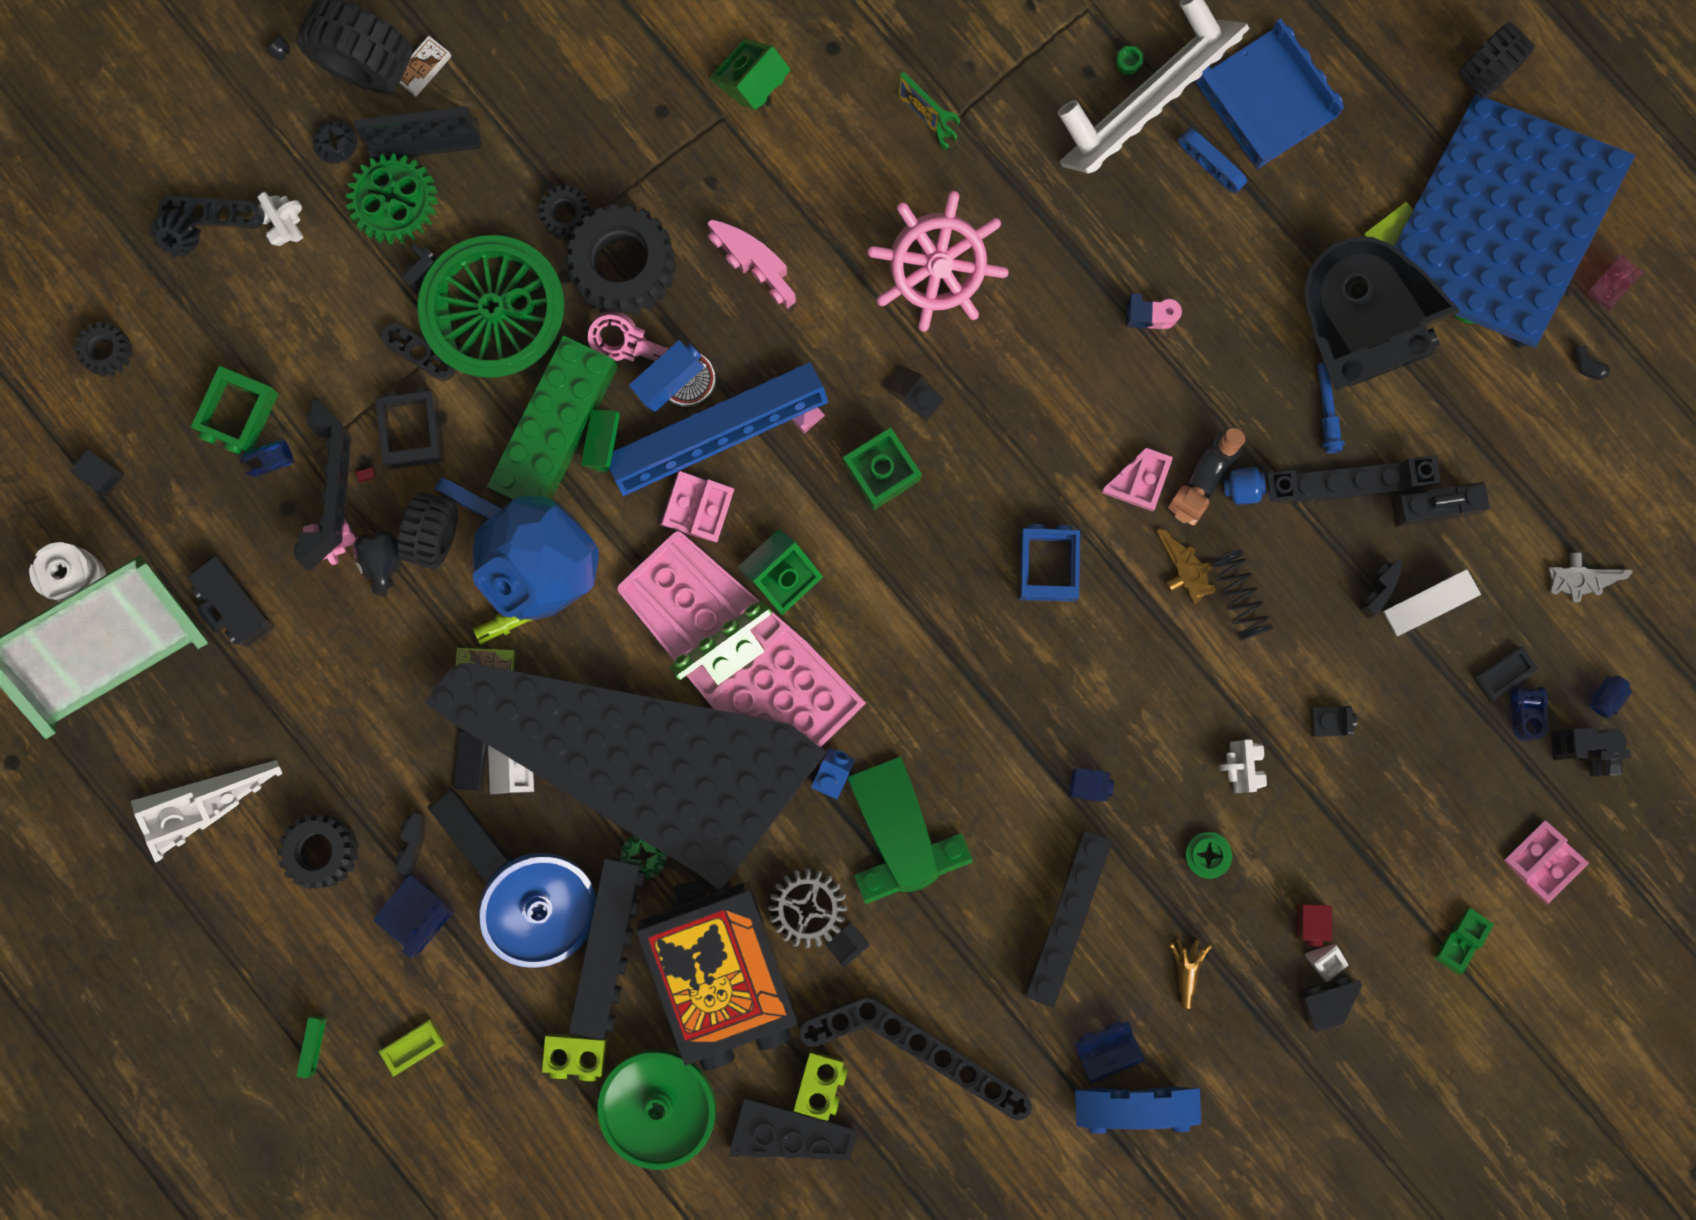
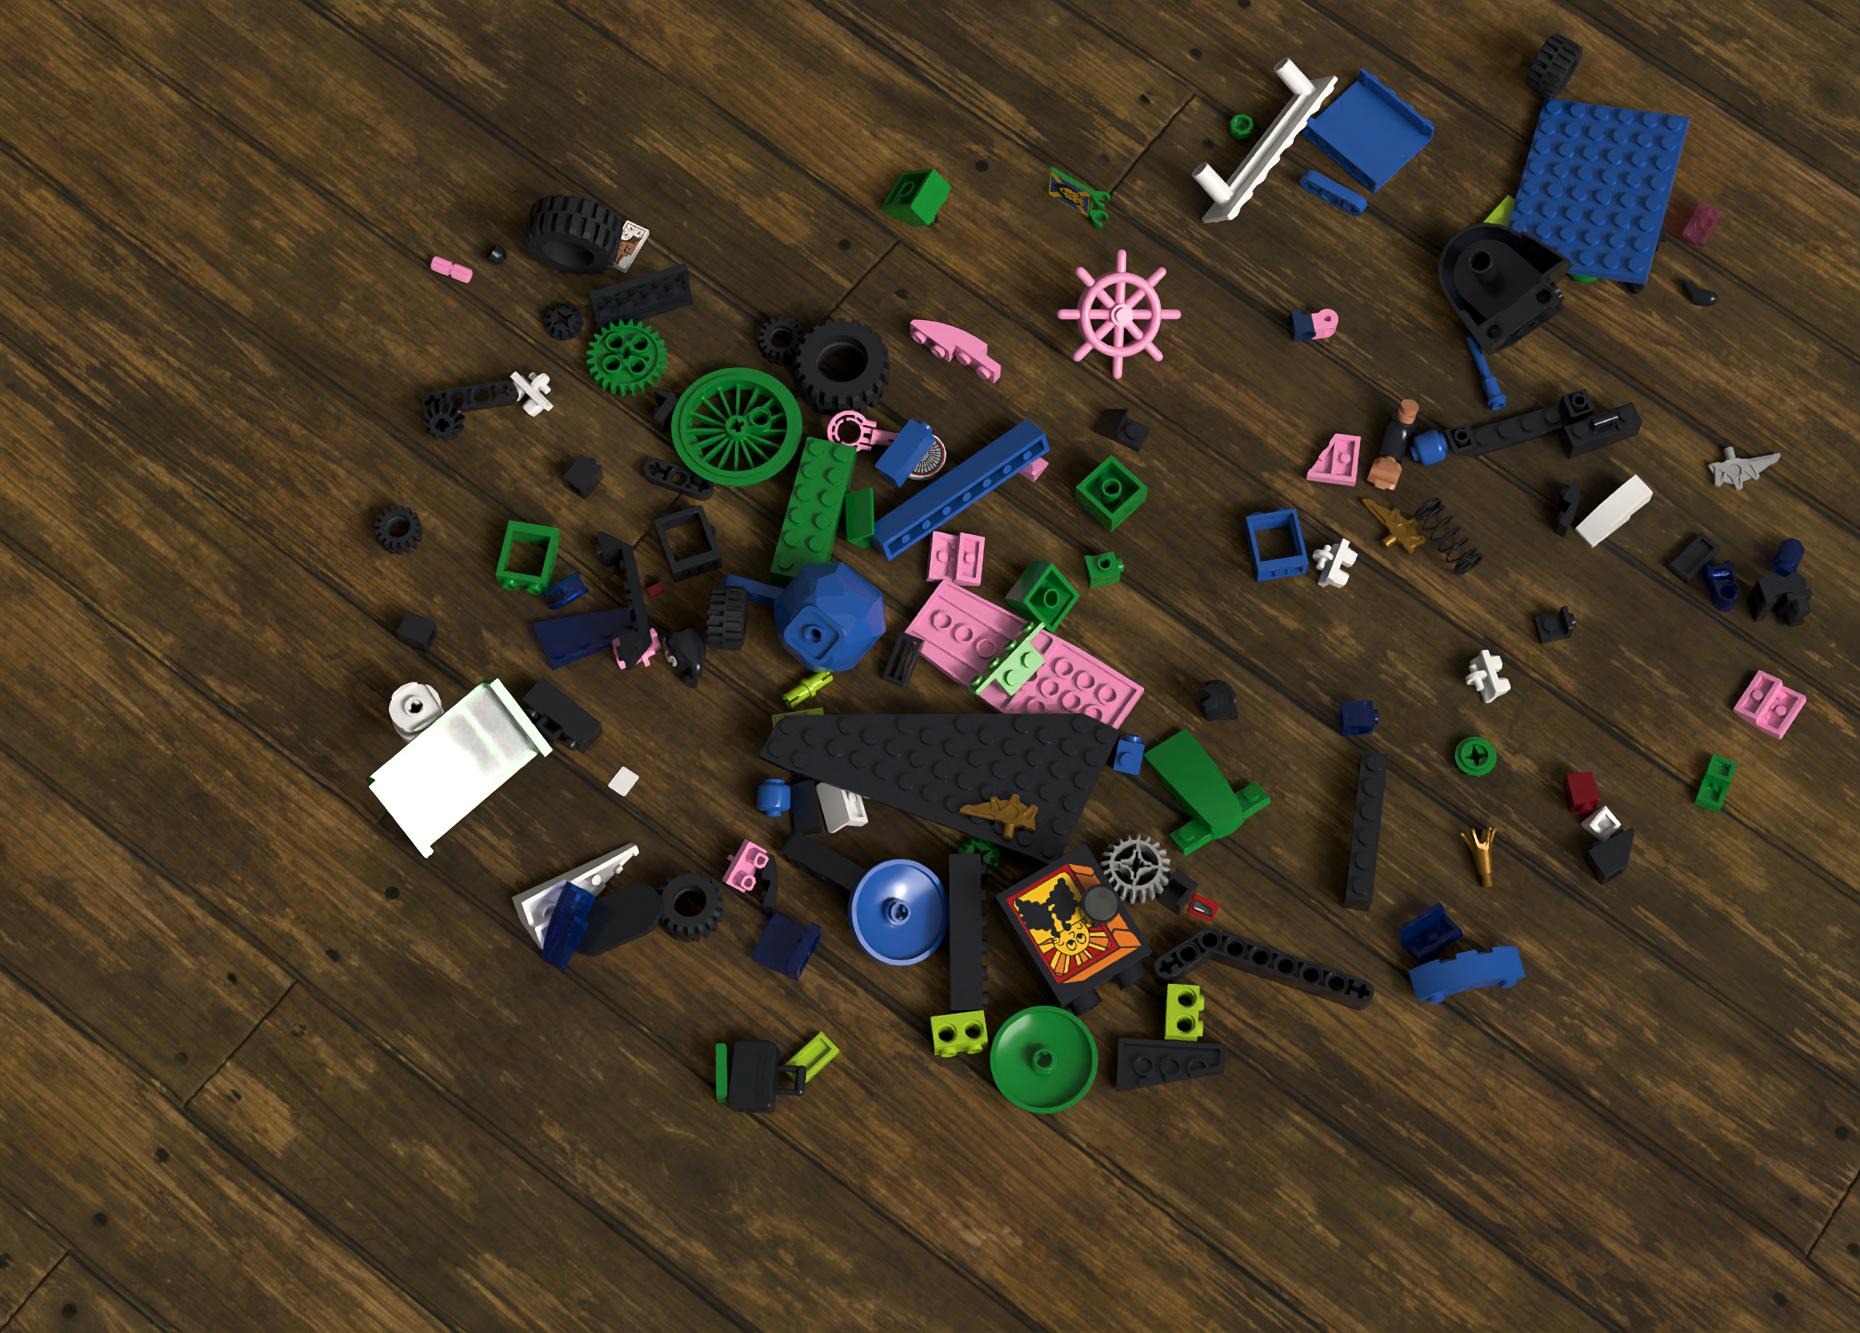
camera: 10 degrees left, 15 degrees down
none -> bright pink piece [431,256,473,283]
none -> clear blue wing [532,607,636,671]
none -> clear blue slope [541,881,597,971]
none -> black brick [563,454,603,500]
none -> black tile [566,883,664,957]
none -> white sticker [608,767,639,796]
none -> bright pink hips [722,839,769,892]
none -> black piece [727,1039,807,1114]
none -> blue head [757,779,791,817]
none -> black tile [881,631,925,689]
none -> pearl gold piece [959,794,1038,839]
none -> piece [1078,882,1121,929]
none -> green brick [1083,551,1124,589]
none -> sticker [1188,895,1219,922]
none -> black hair [1198,680,1238,722]
none -> white hips [1313,538,1358,588]

